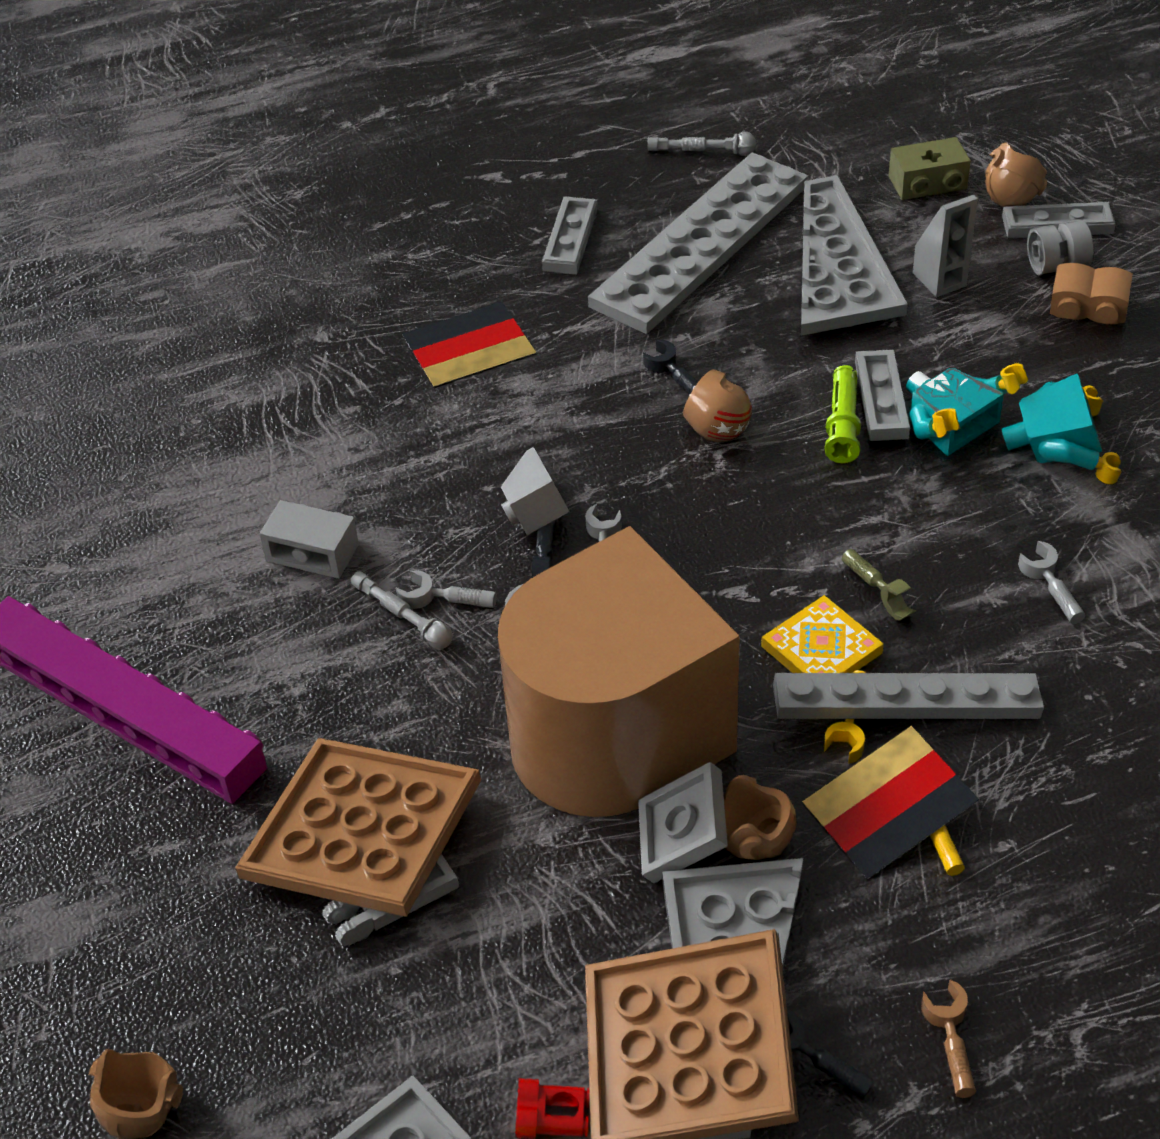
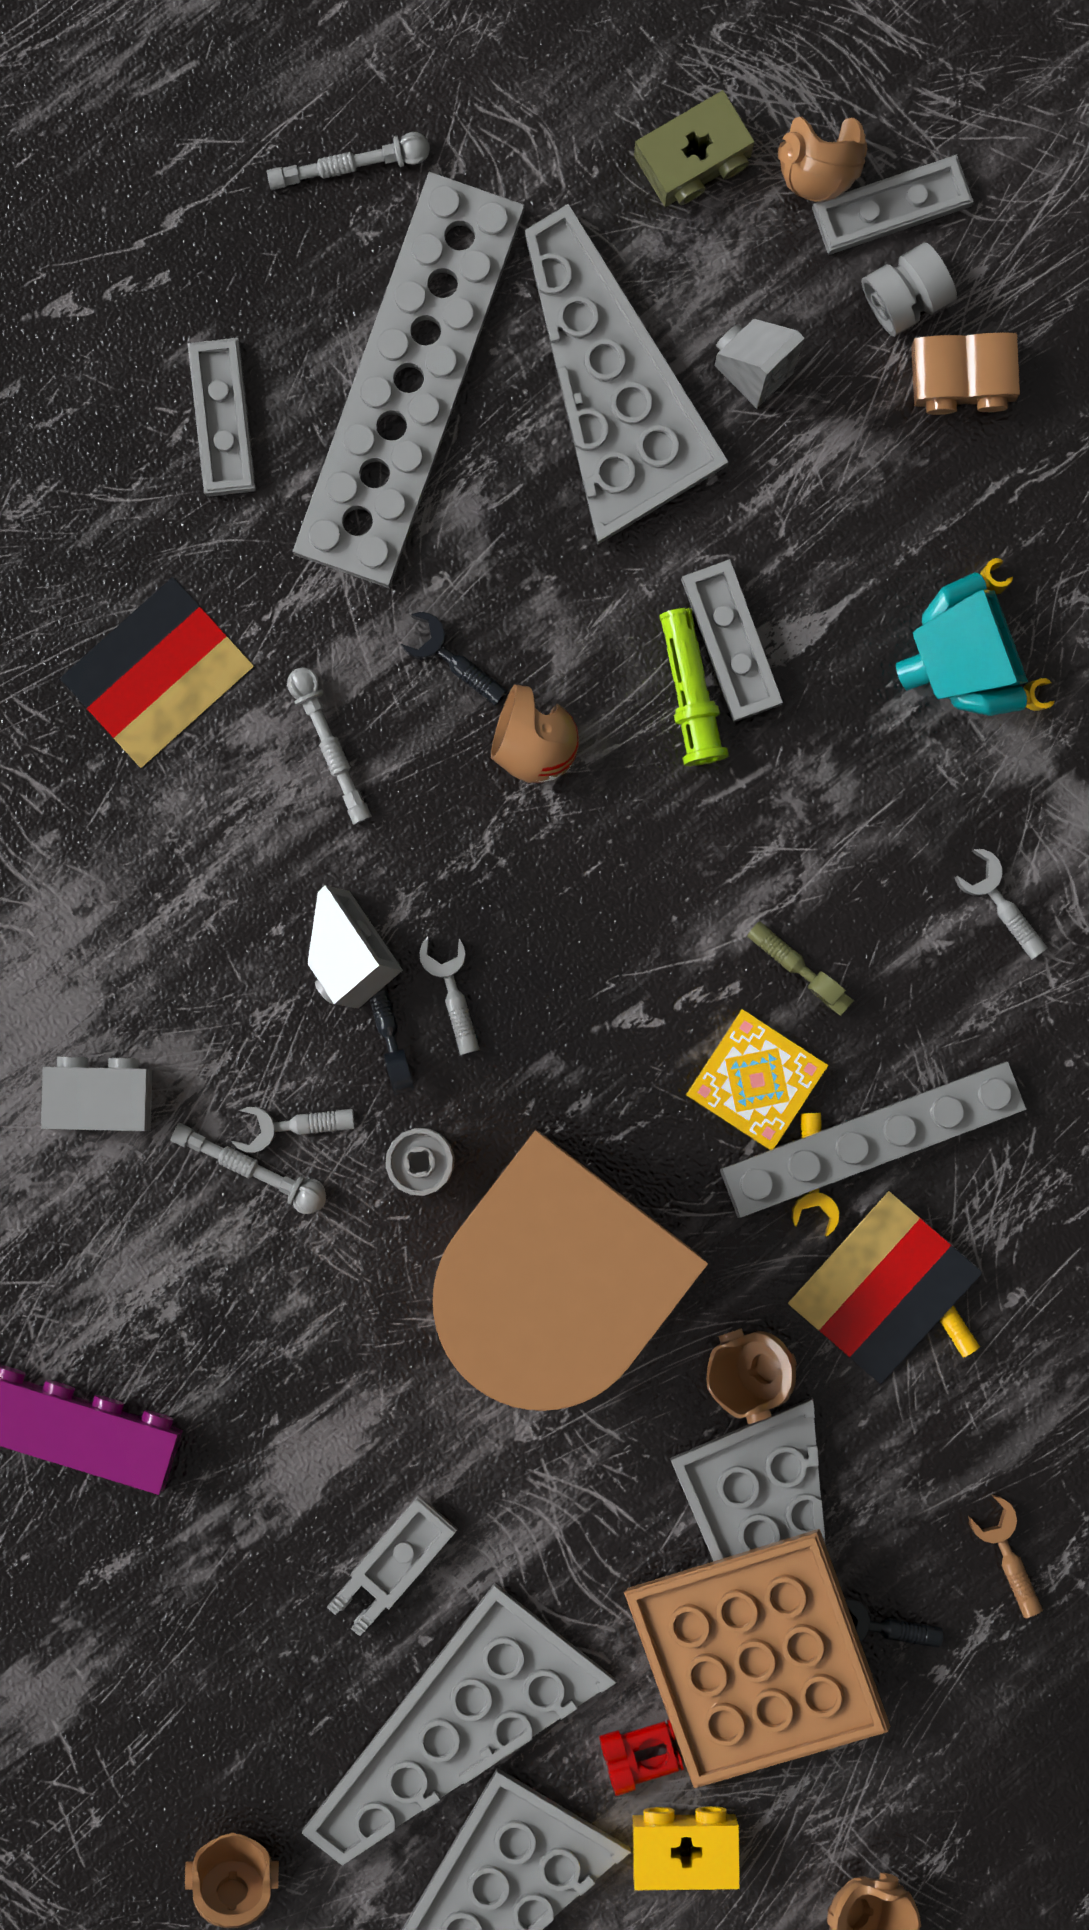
camera: 20 degrees left, 40 degrees up
medium nougat tile [235,738,481,917] -> none
light grey plate [638,762,728,883] -> none
teal torso [906,363,1028,456] -> none
none -> light grey piece [287,667,372,825]
none -> light grey wing [302,1583,617,1866]

